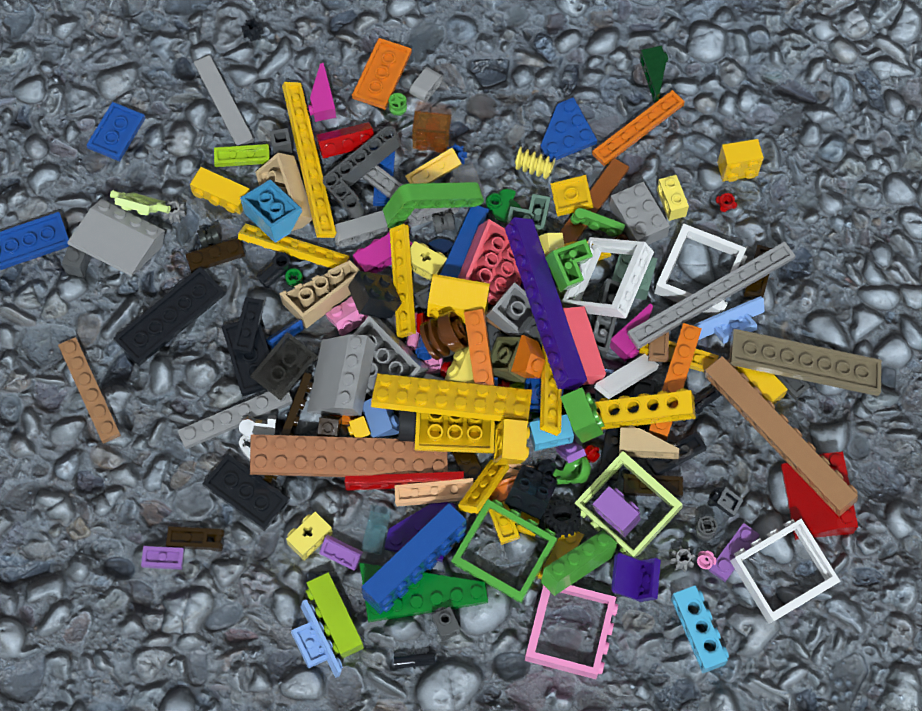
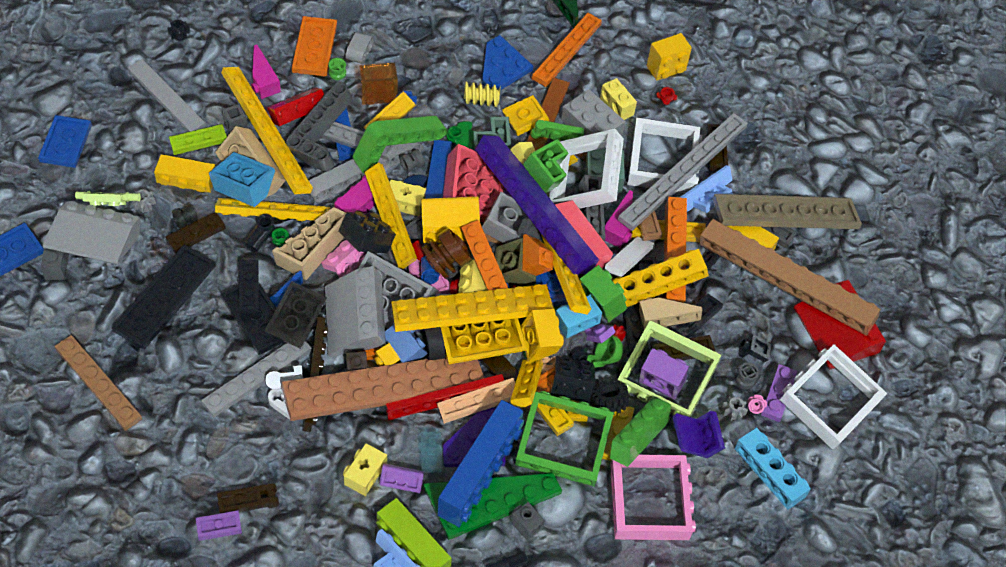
camera: 20 degrees left, 10 degrees down
black plate [202,454,289,531] -> none

